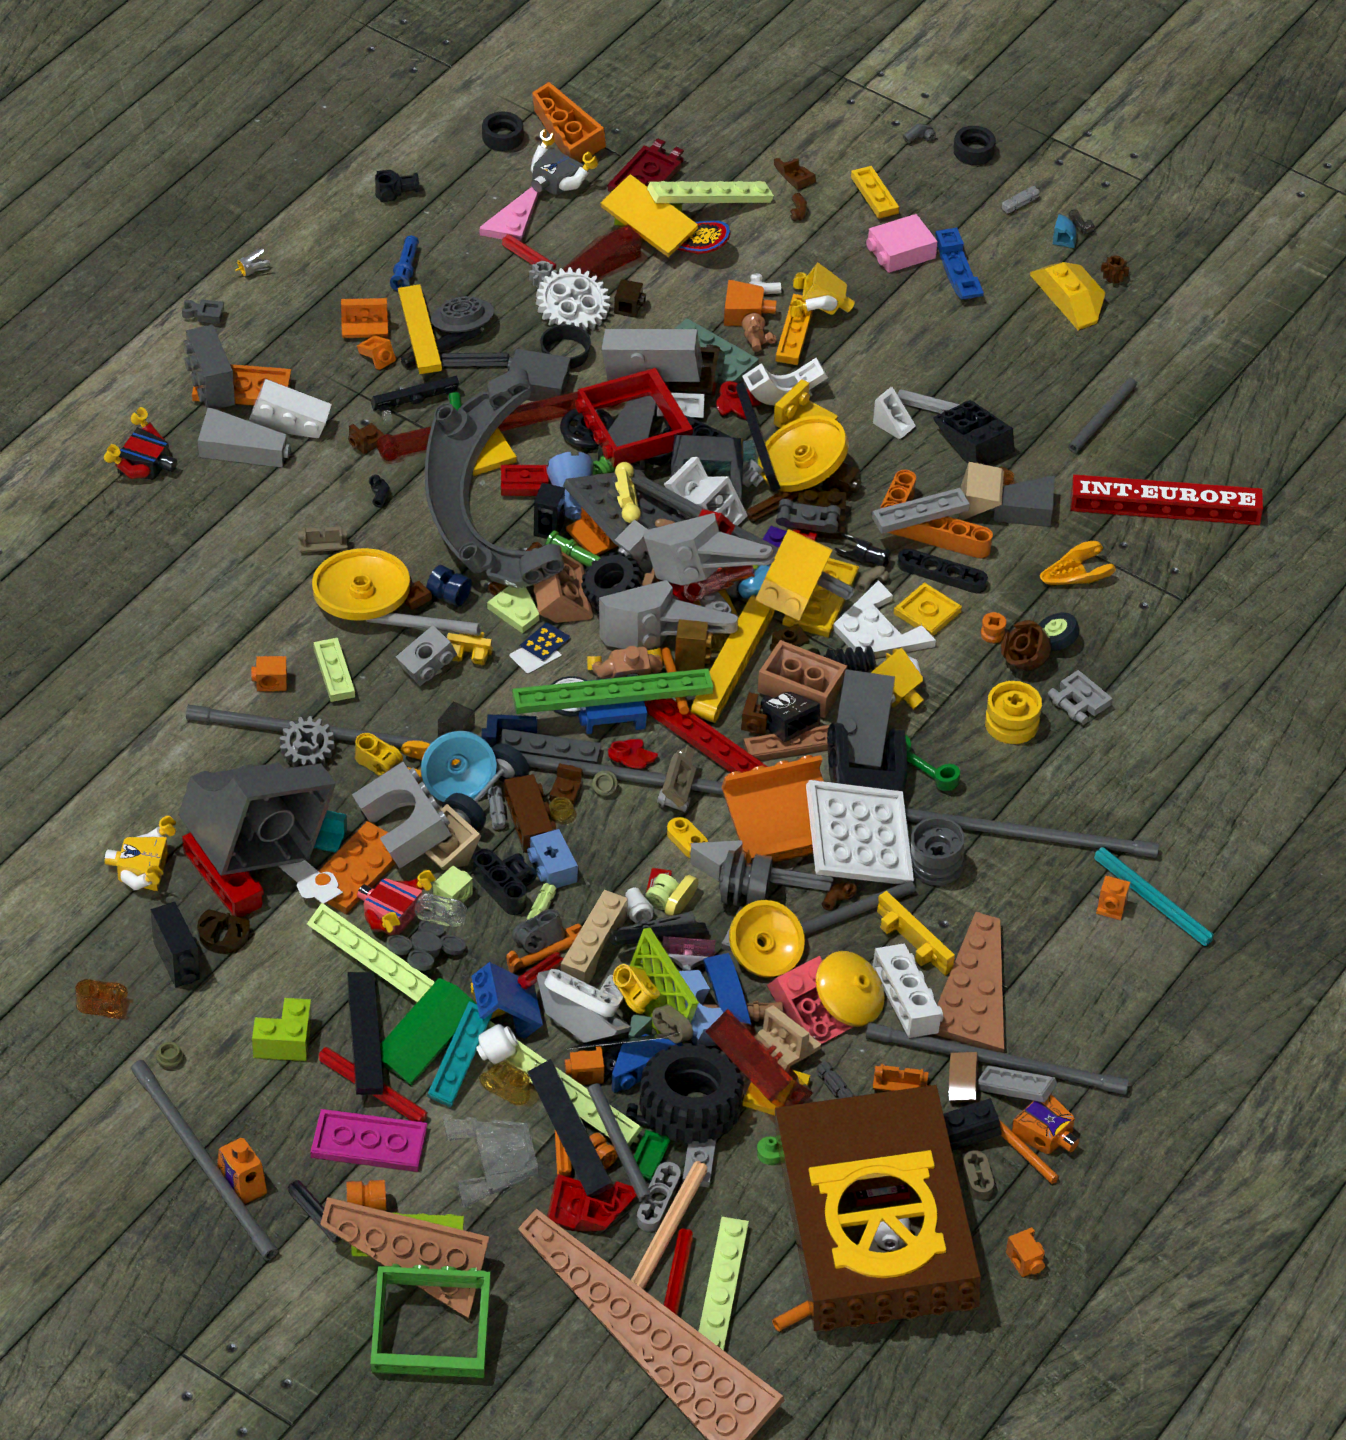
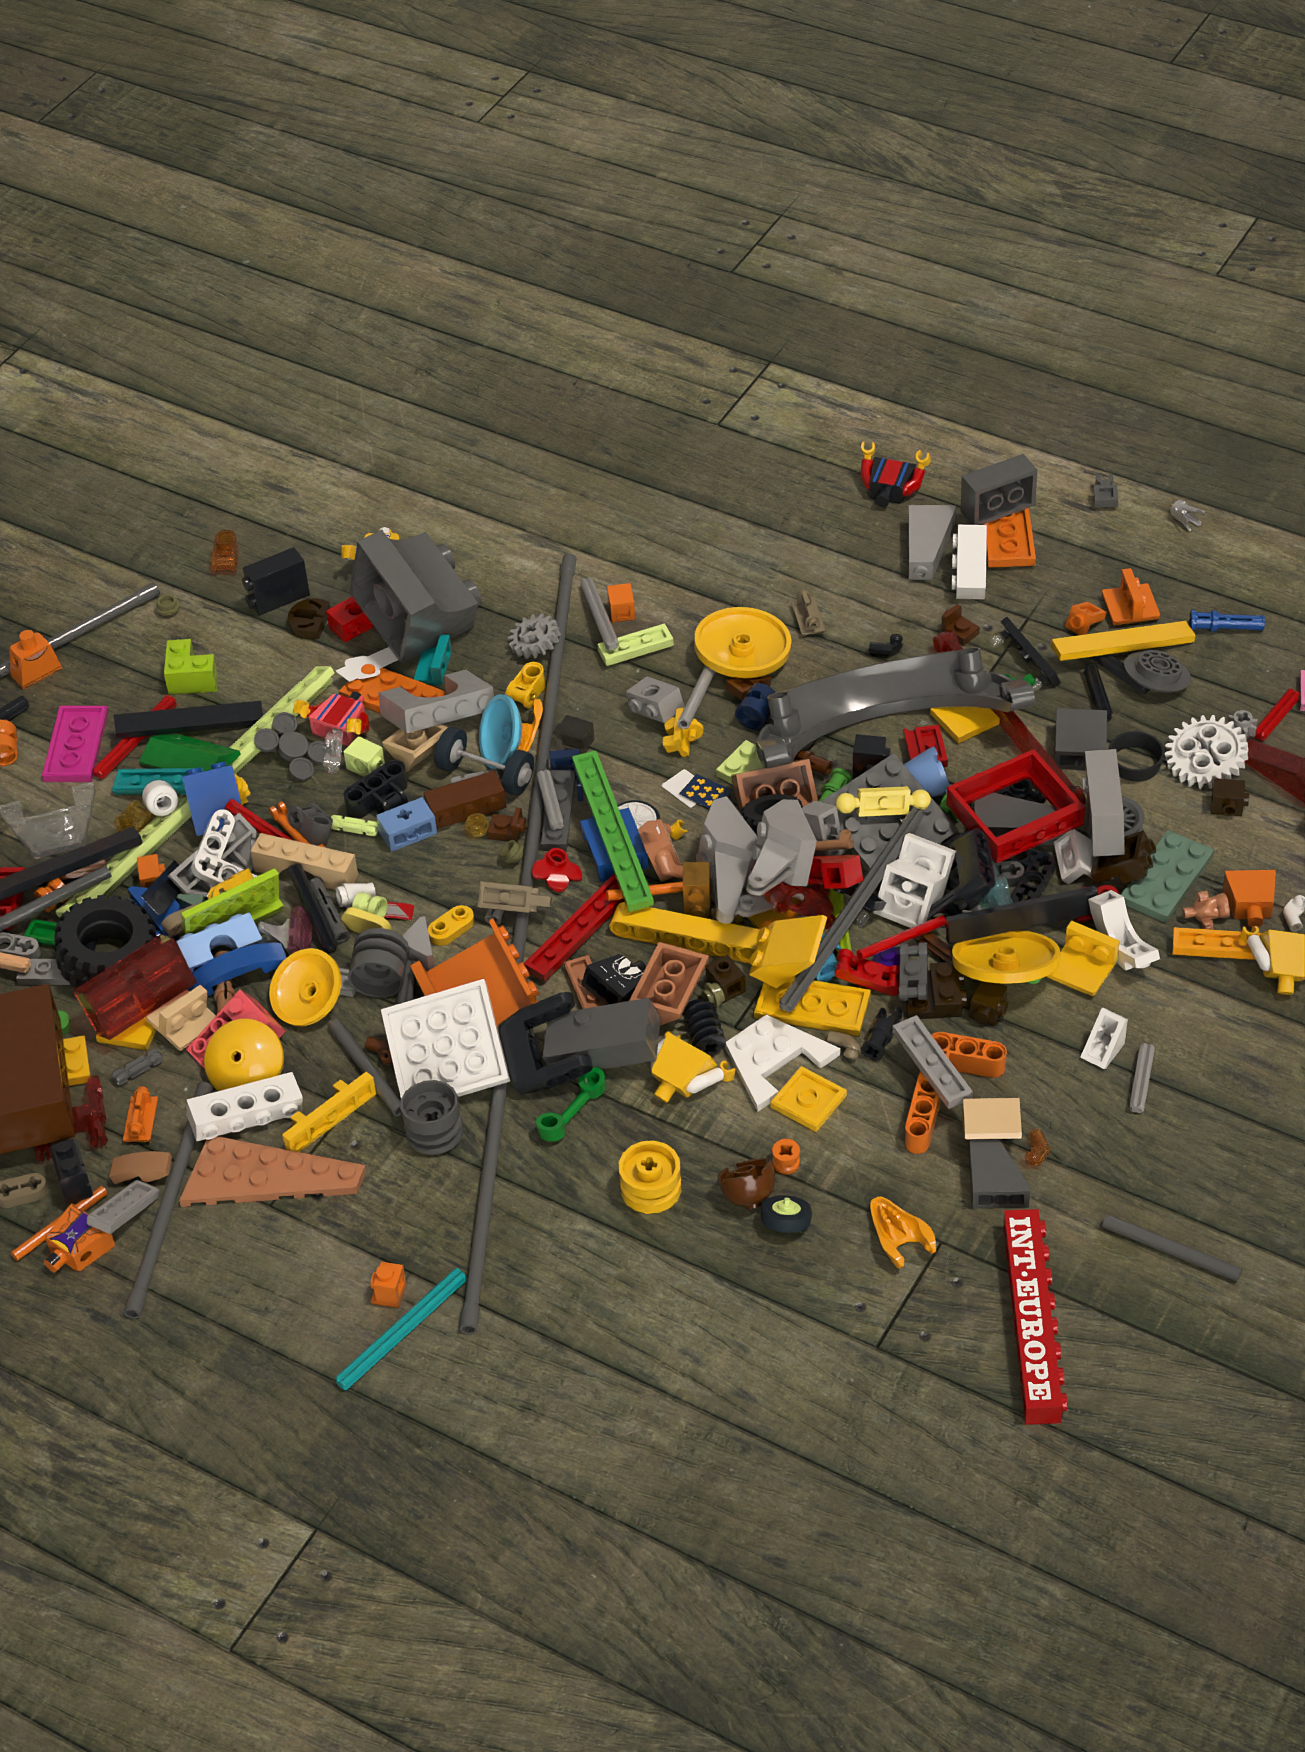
camera: 90 degrees right, 0 degrees up
reddish brown bracket [741,692,768,735] -> none
black beam [897,548,988,593] -> none
black slope [933,400,1015,465] -> none
light grey plate [1047,670,1113,725] -> none
none -> light grey axle [537,769,564,830]
none -> light grey axle [580,577,619,651]
none -> red piece [856,915,946,960]

